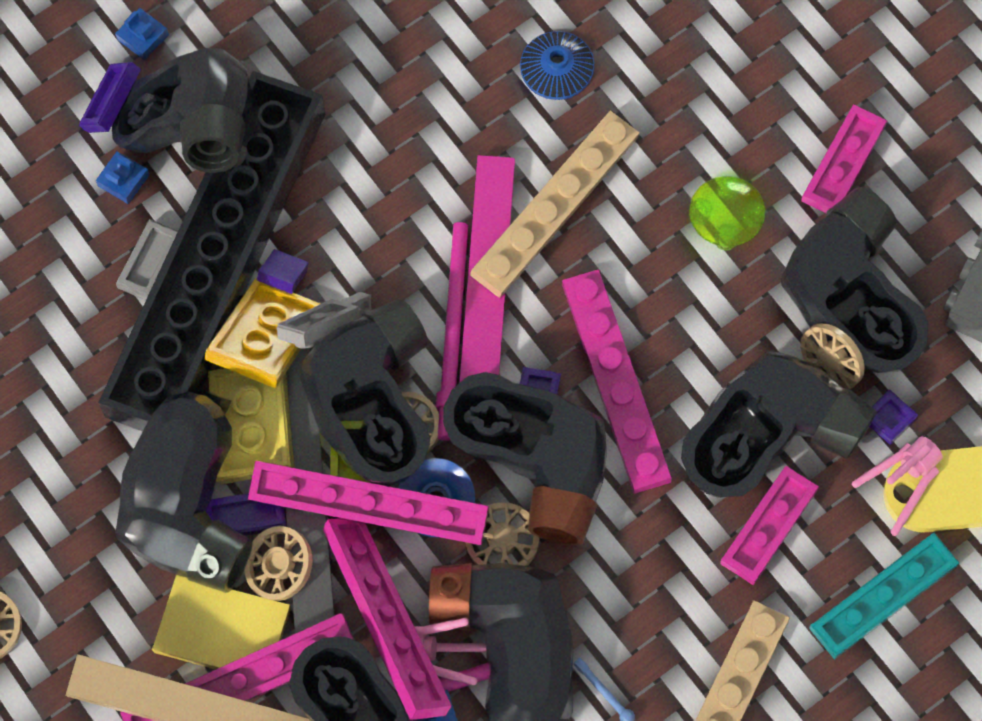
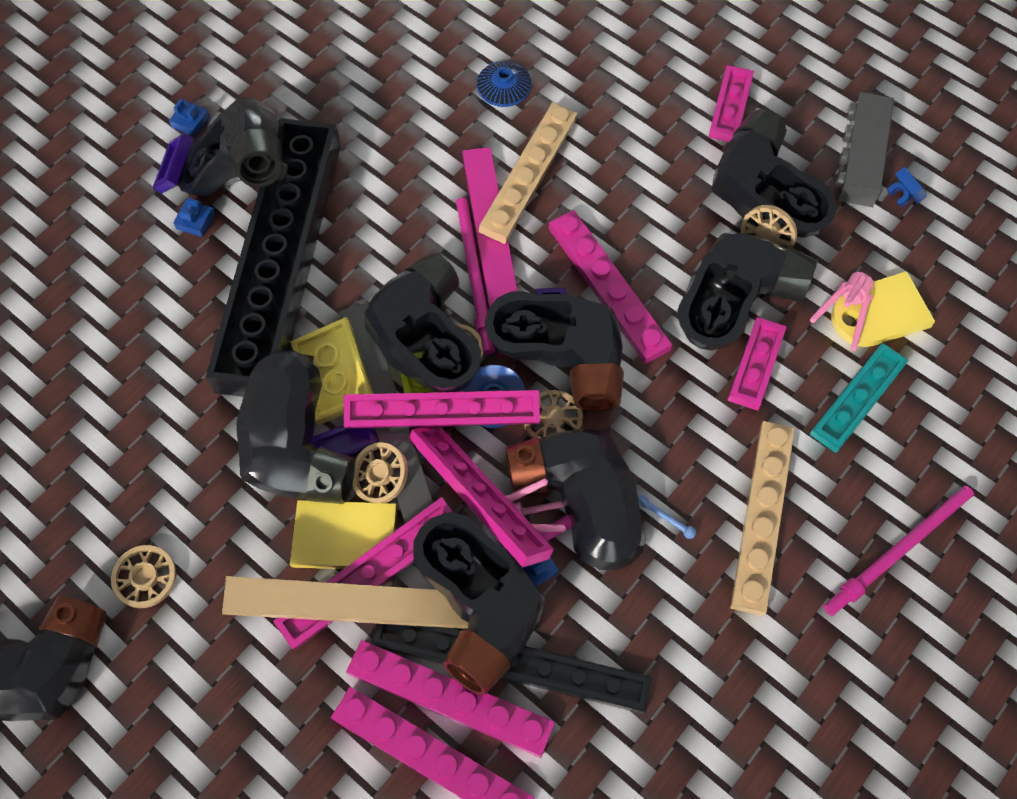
camera: 15 degrees left, 5 degrees down
light grey tile [116,219,178,300] -> none
yellow tile [205,278,321,388] -> none
dark purple tile [257,249,309,294] -> none
light grey hinge [277,292,372,348] -> none
clear neon green dish [689,176,765,250] -> none
dark purple tile [869,389,918,445] -> none

